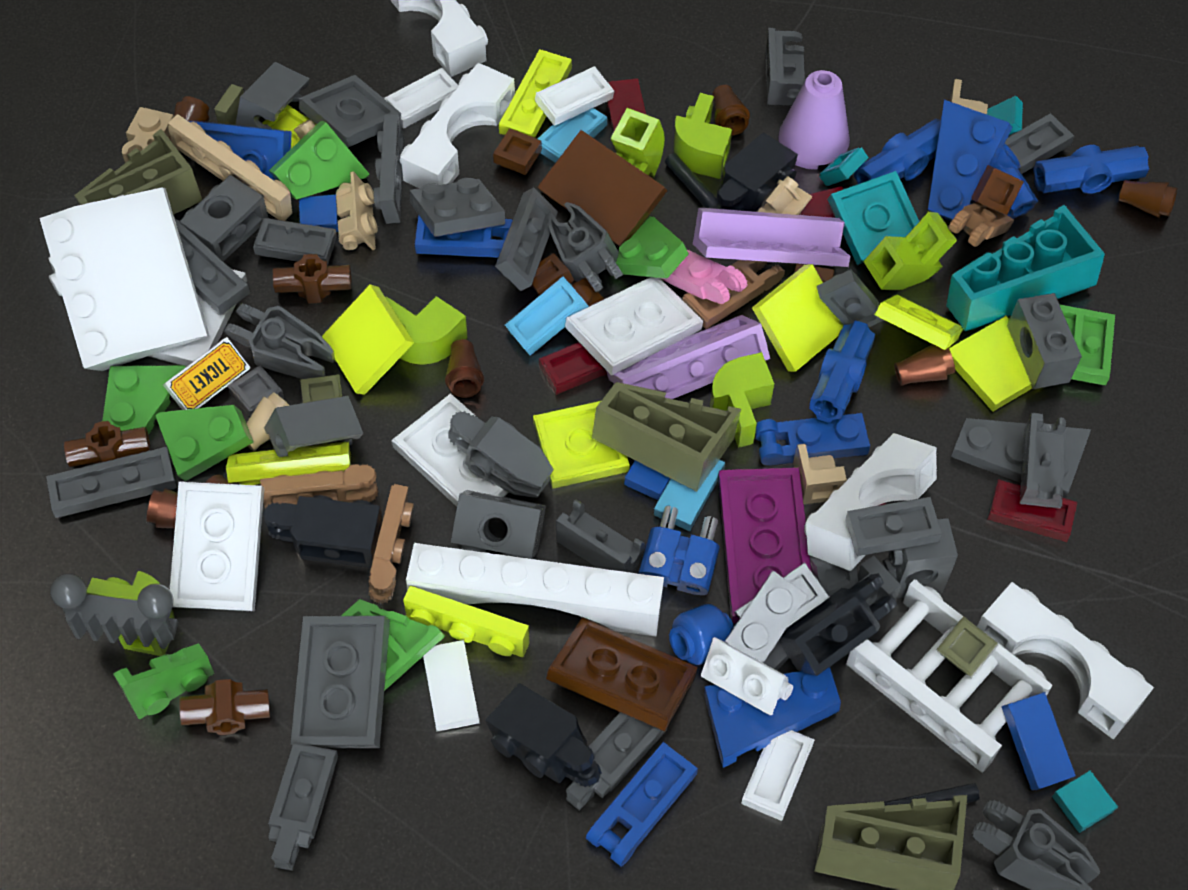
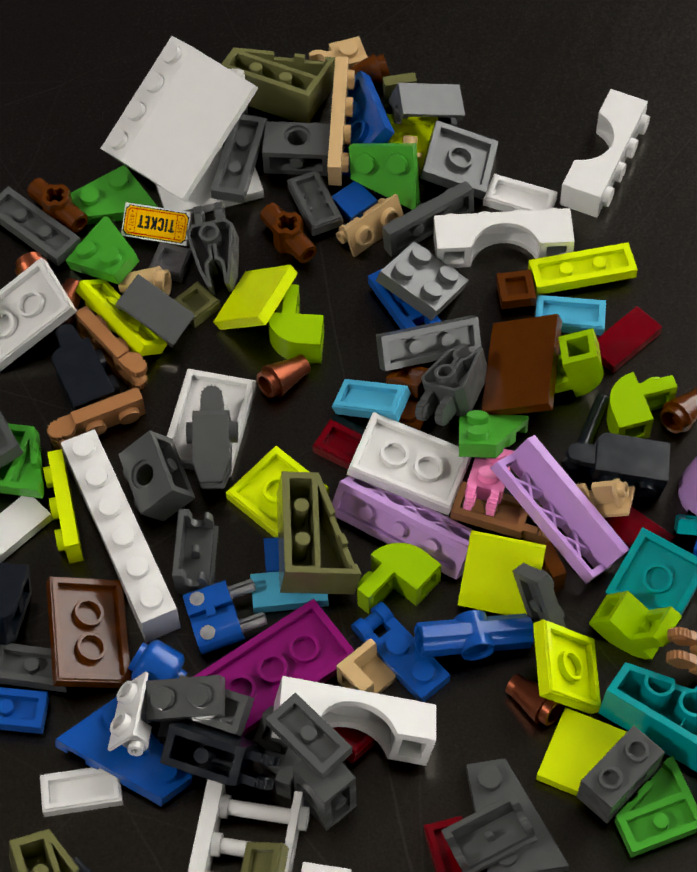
camera: 60 degrees right, 0 degrees up
white tile [535,66,614,126] -> none

